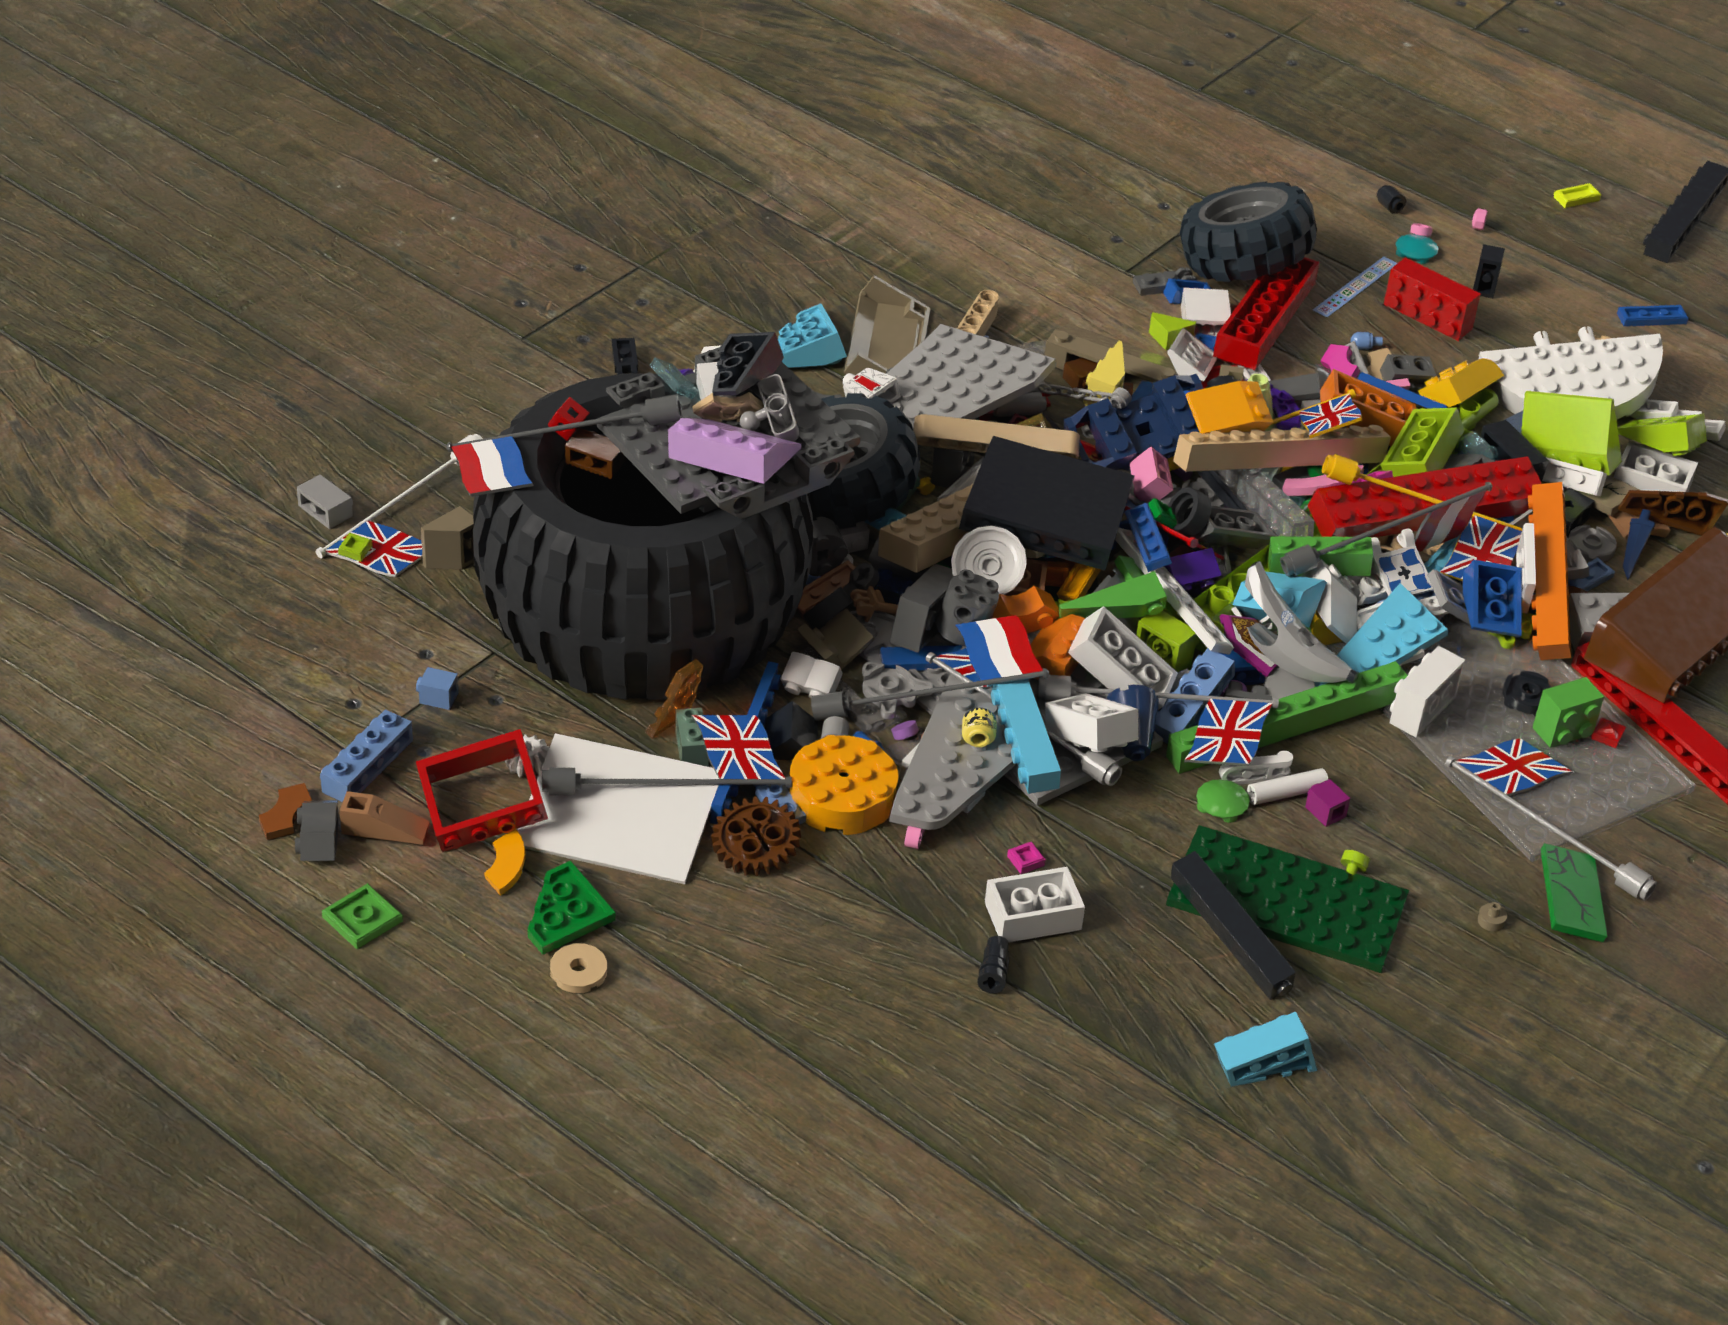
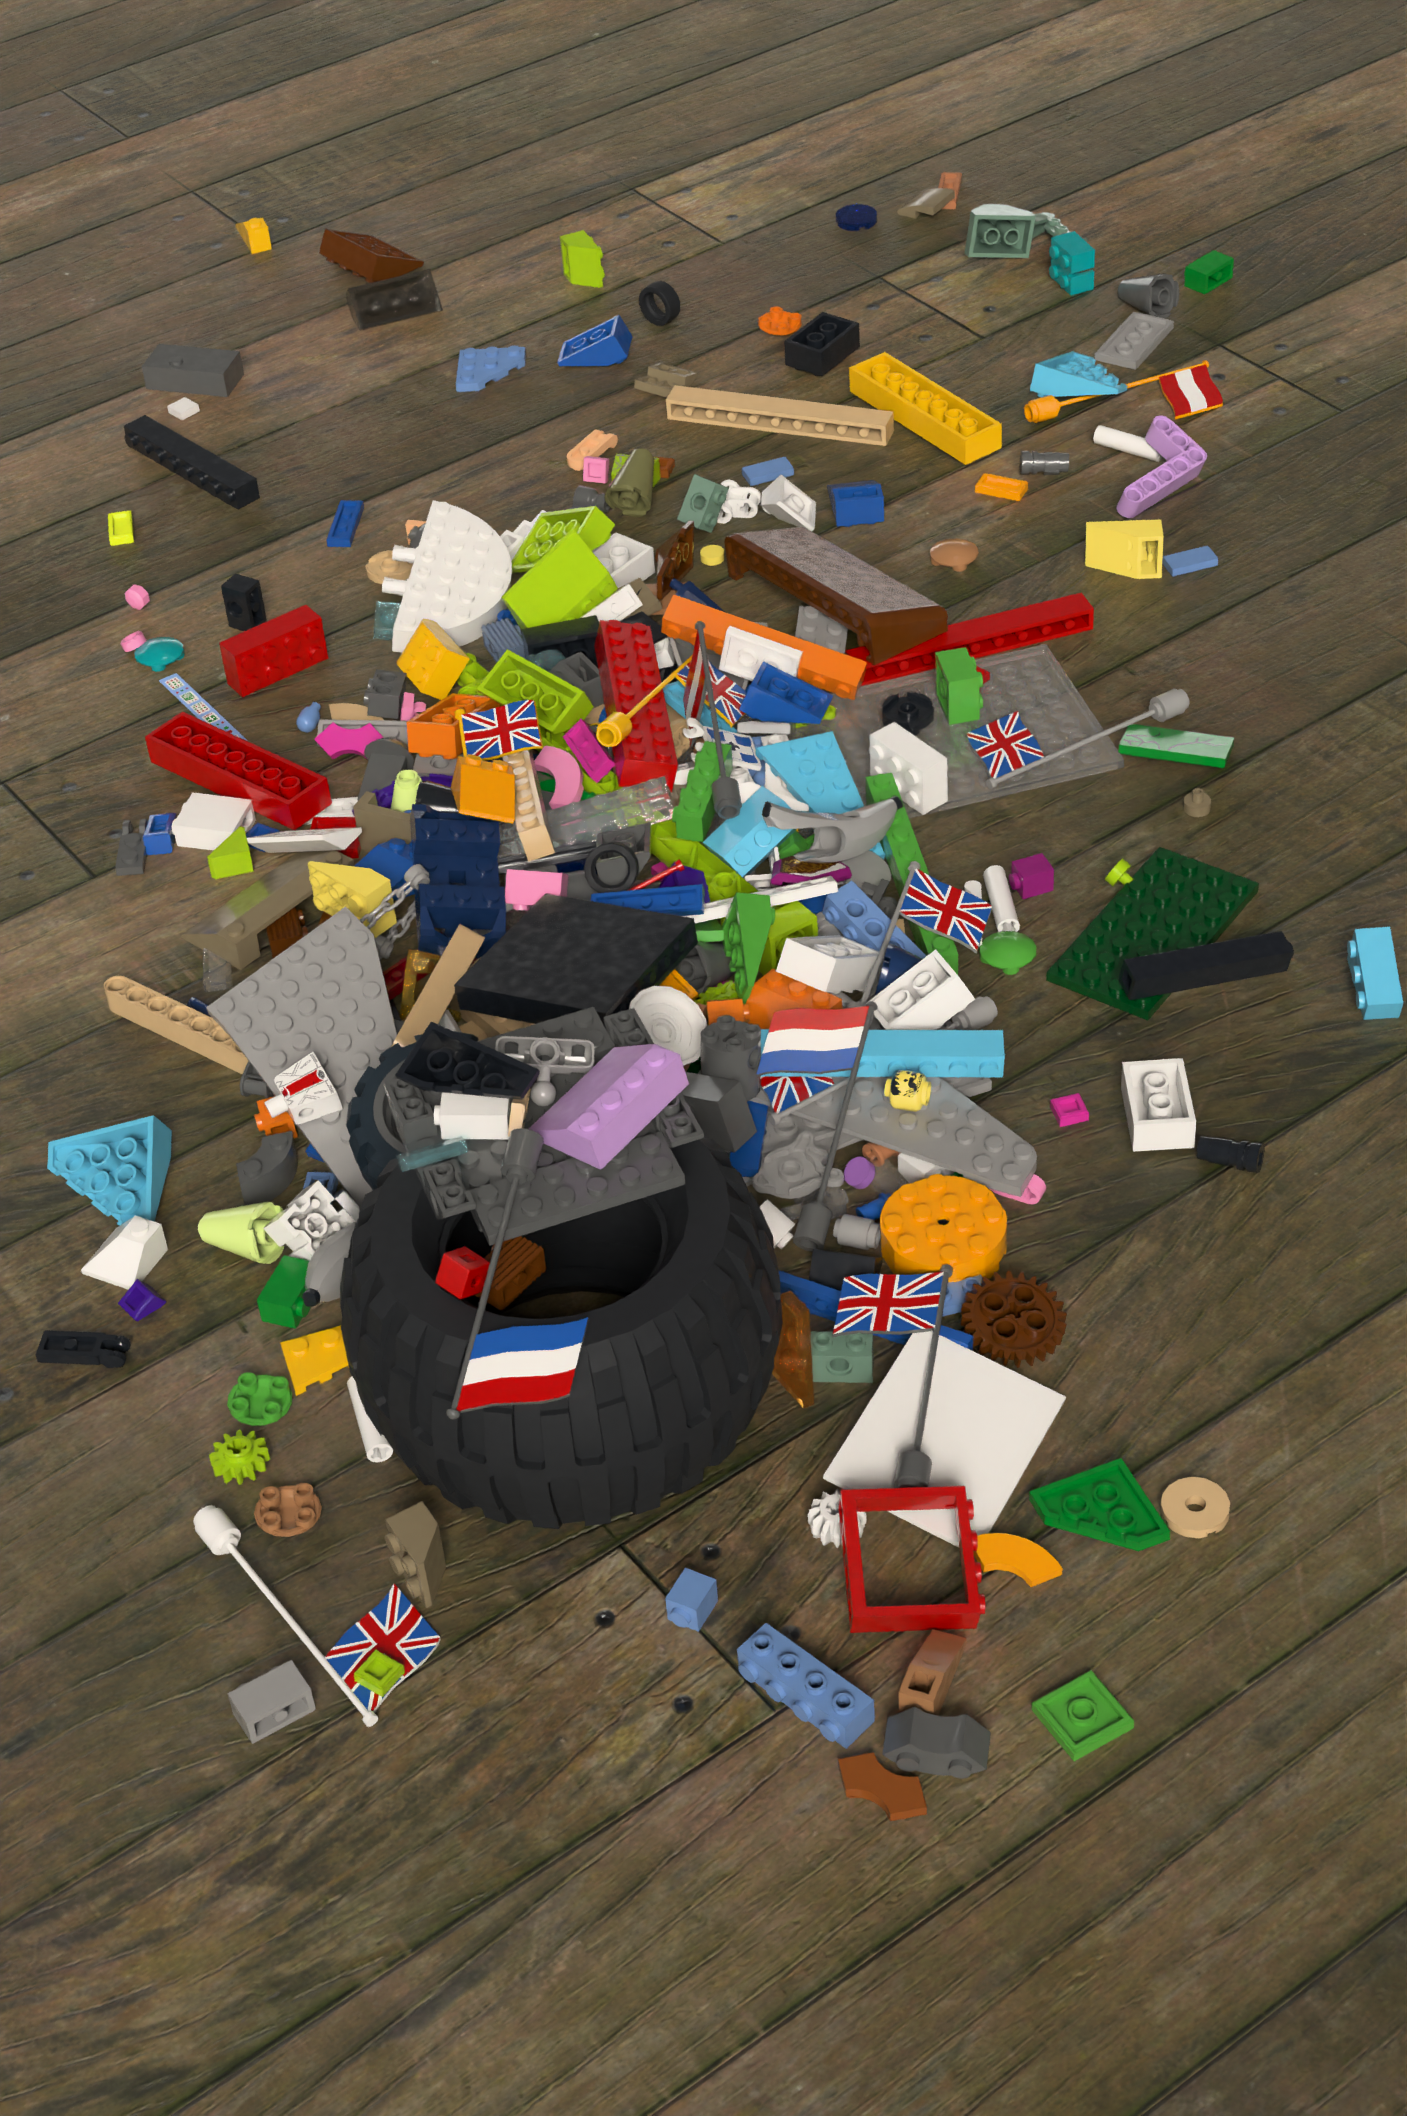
camera: 70 degrees left, 0 degrees up
dark tan slope [844,275,930,375] -> none
green tile [1148,498,1177,529] -> none
black wheel [1180,181,1317,282] -> none
blue tile [1358,372,1448,409] -> none
black brick [1377,185,1406,214] -> none

